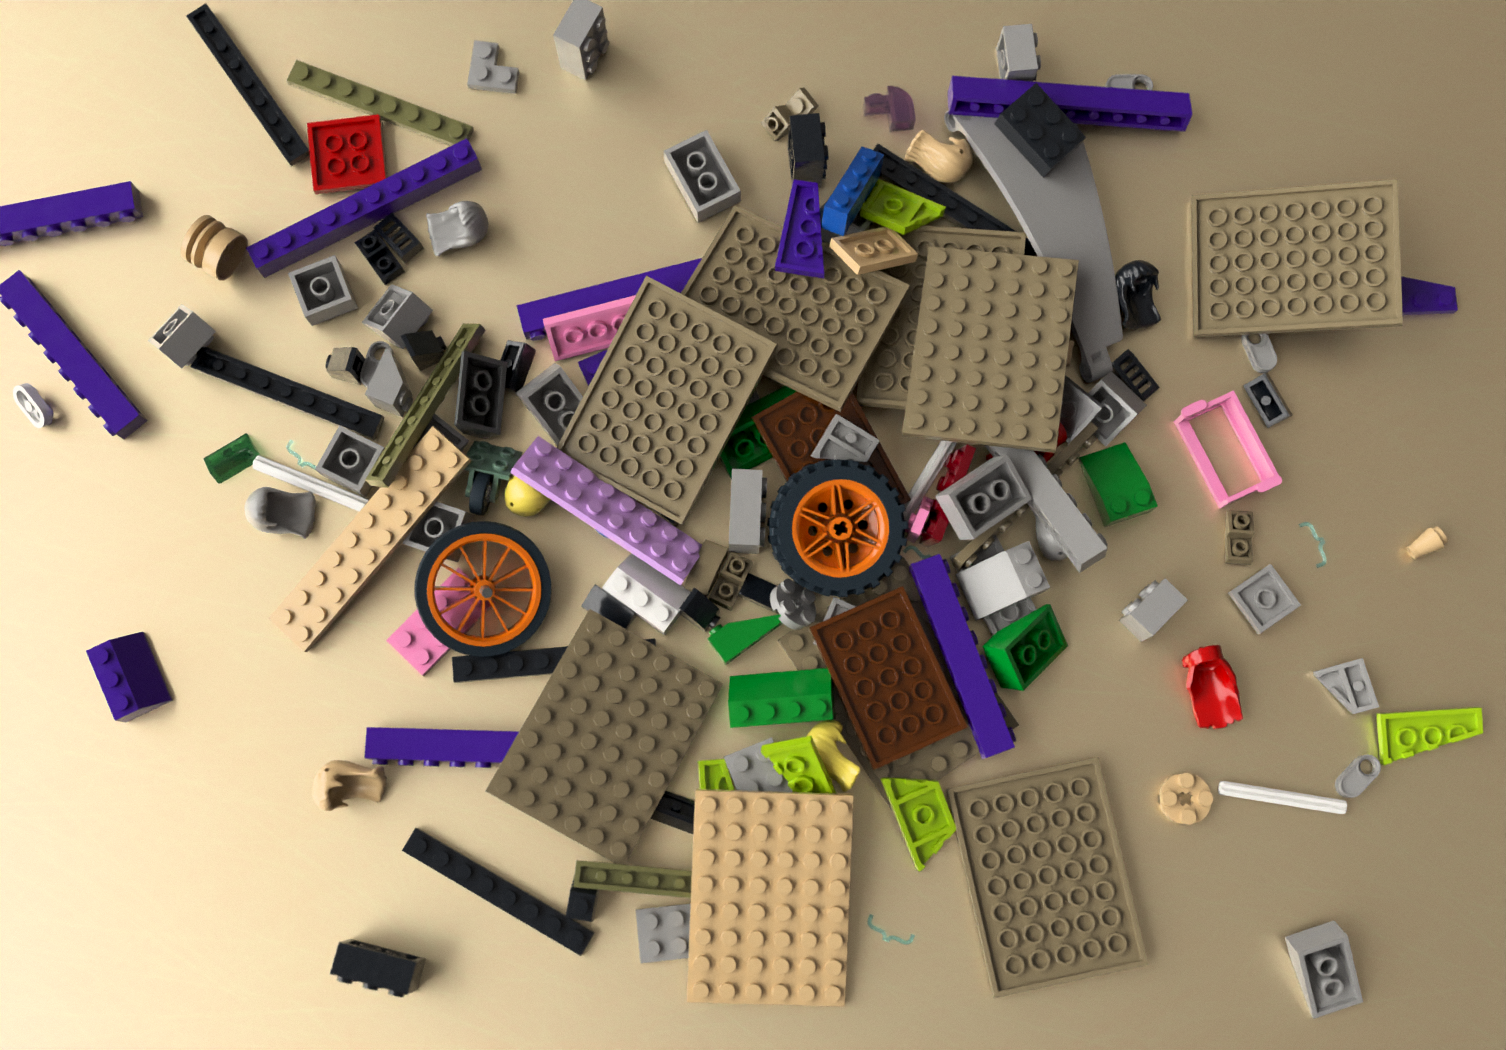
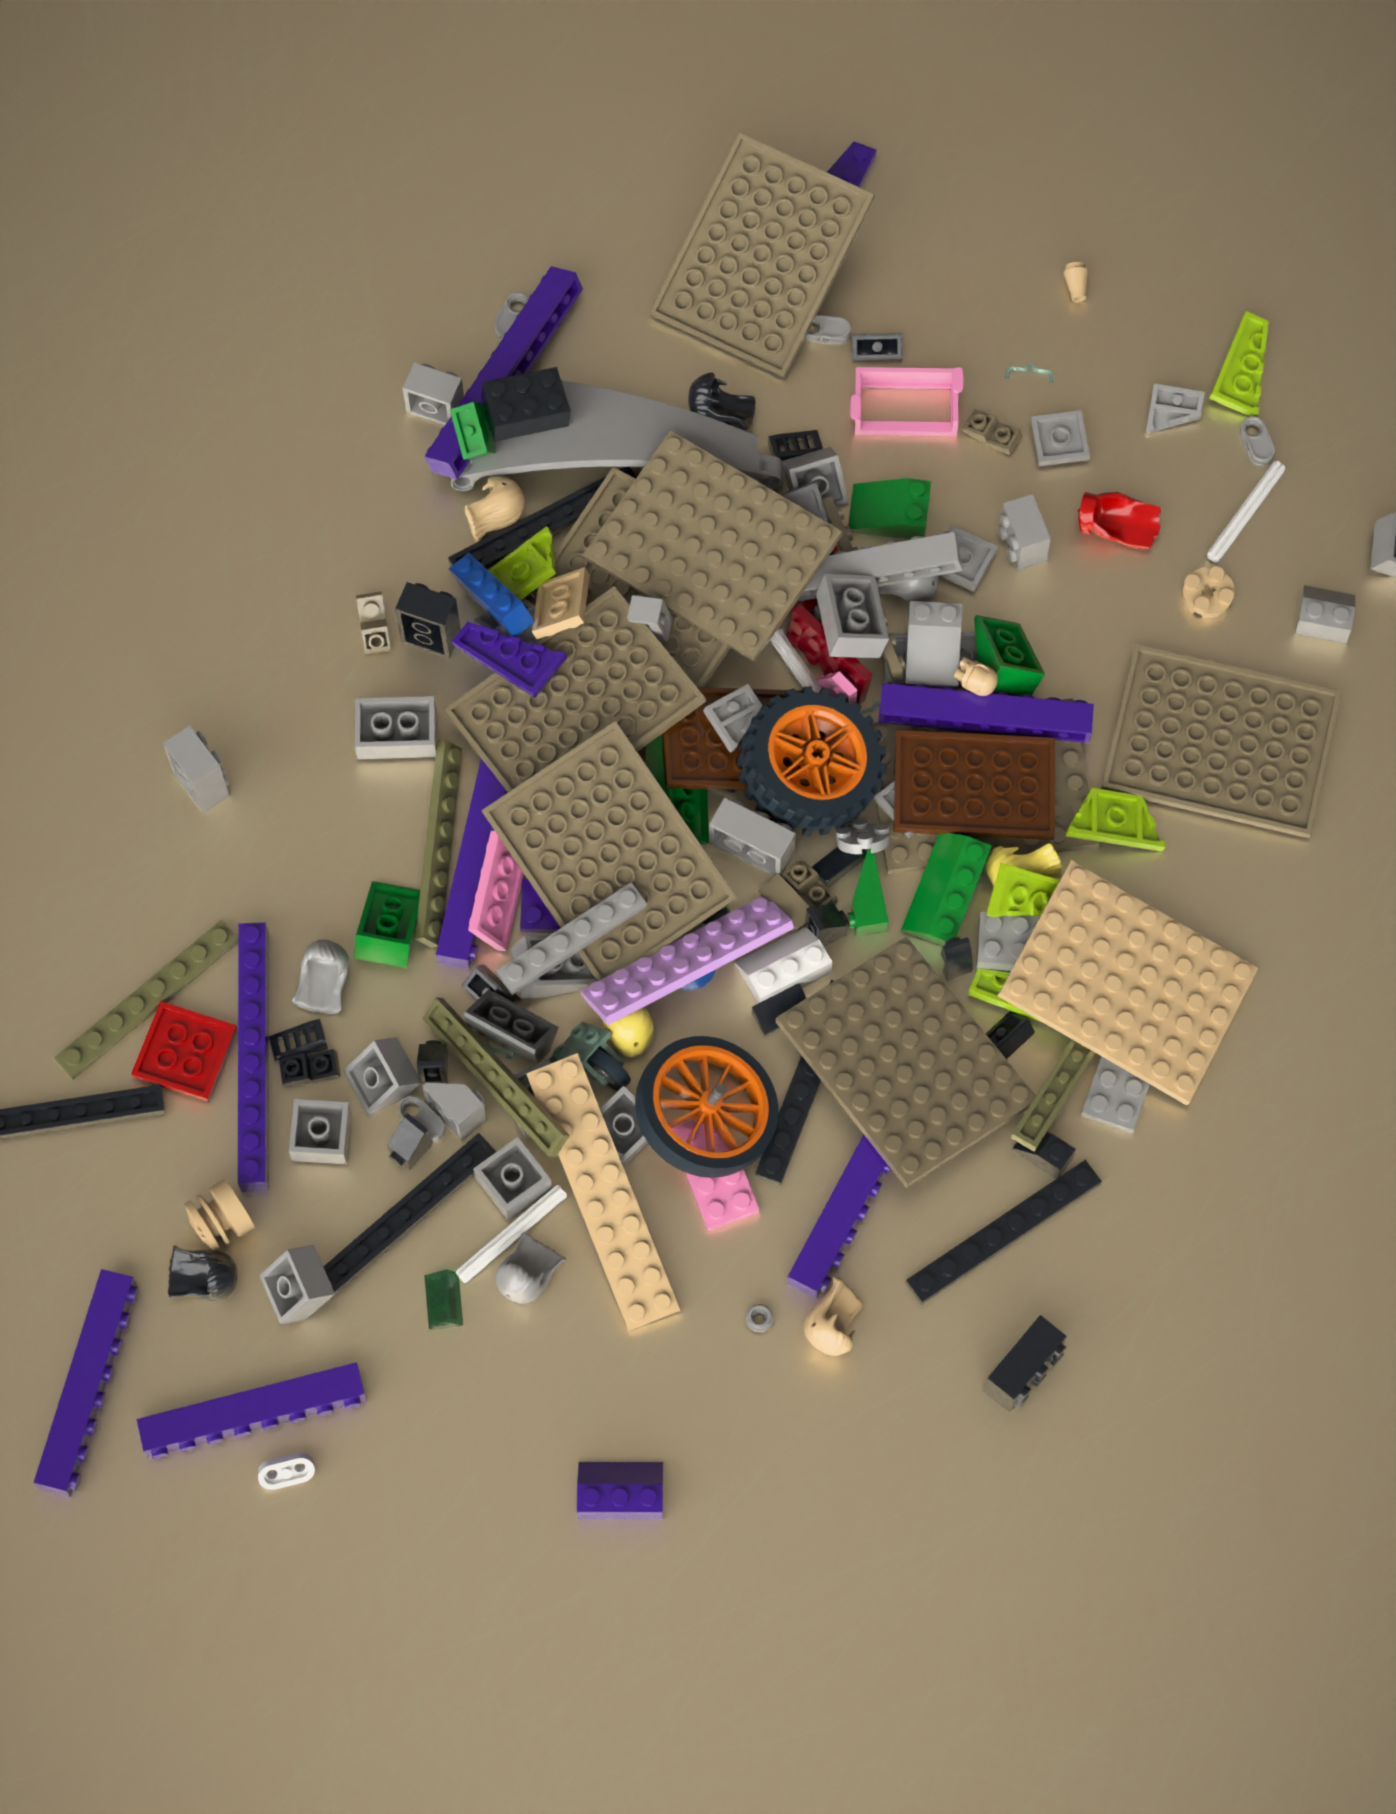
camera: 60 degrees left, 10 degrees down
clear light blue piece [286,439,316,470] -> none
light grey plate [467,40,519,94] -> none
clear purple brick [863,86,916,132] -> none
clear light blue piece [867,914,915,945] -> none
none -> black piece [168,1245,238,1301]
none -> green slope [354,881,420,968]
none -> olive plate [415,739,462,948]
none -> green panel [450,402,496,460]
none -> light grey plate [496,883,647,995]
none -> light grey panel [627,595,673,643]
none -> light grey plate [745,1304,773,1332]
none -> light grey plate [939,525,998,592]
none -> black slope [941,937,973,981]
none -> tan piece [953,657,998,696]
none -> light grey slope [1295,585,1355,644]

